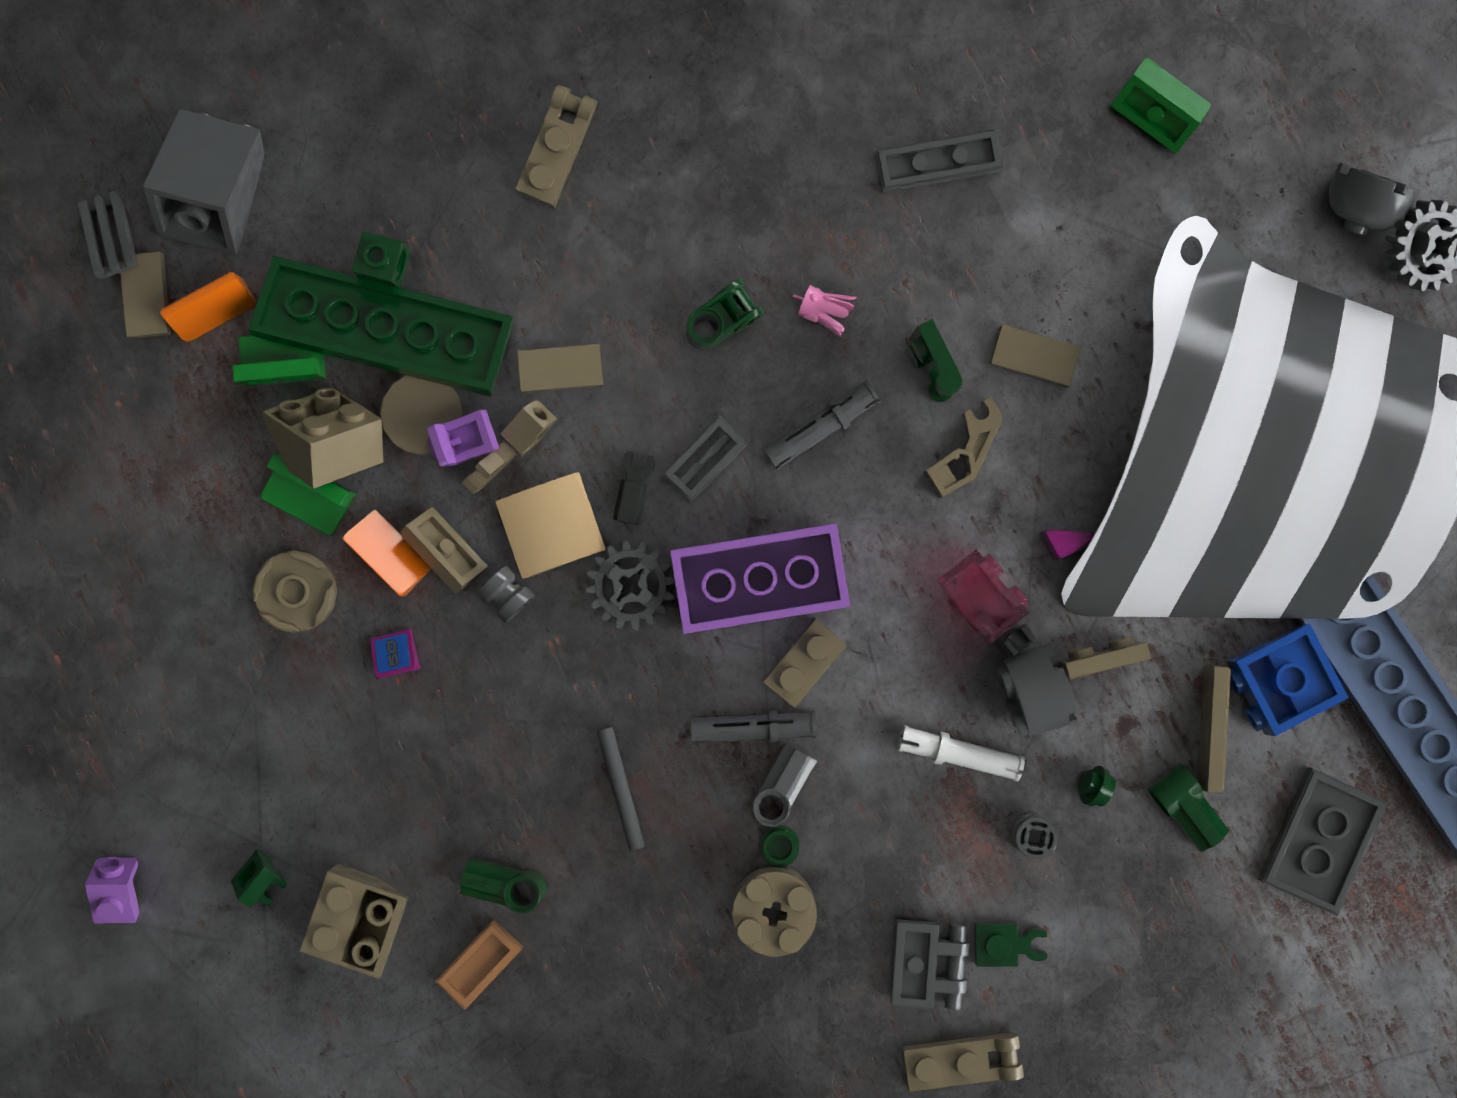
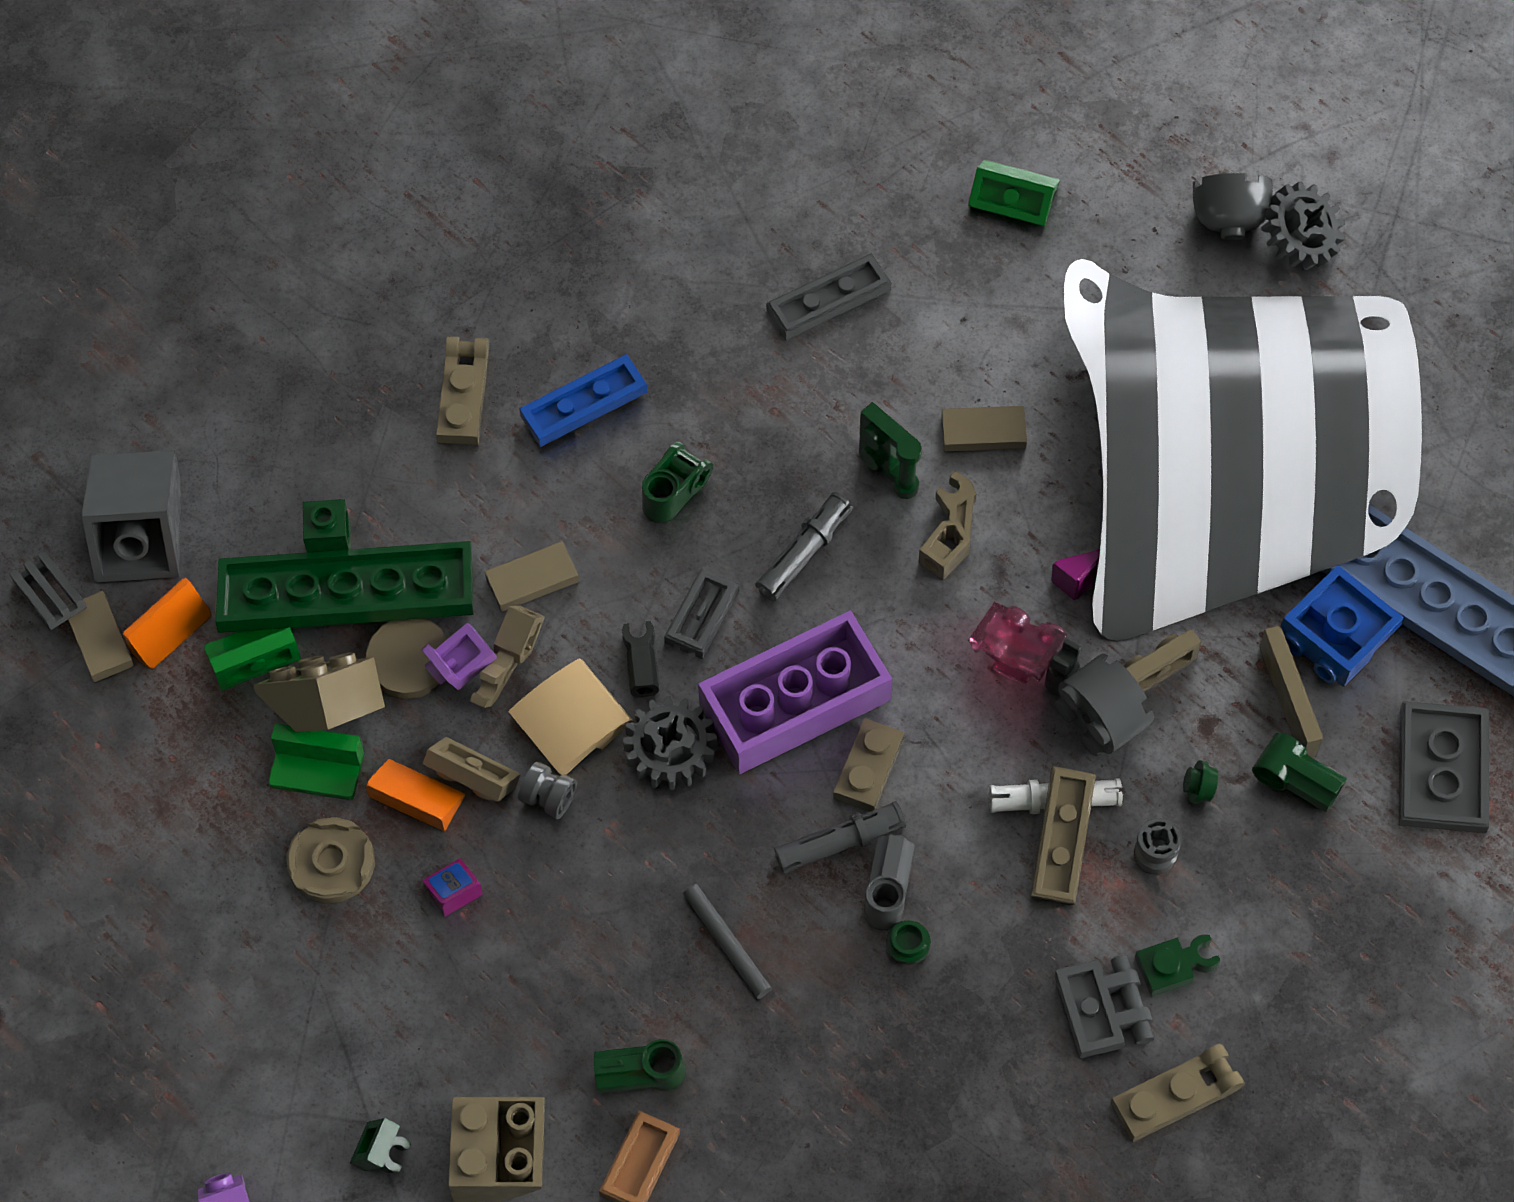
camera: 20 degrees left, 25 degrees down
dark tan brick [732,865,817,957] -> none
bright pink piece [792,285,856,337] -> none
none -> blue plate [519,354,647,447]
none -> dark tan tile [1030,766,1096,905]

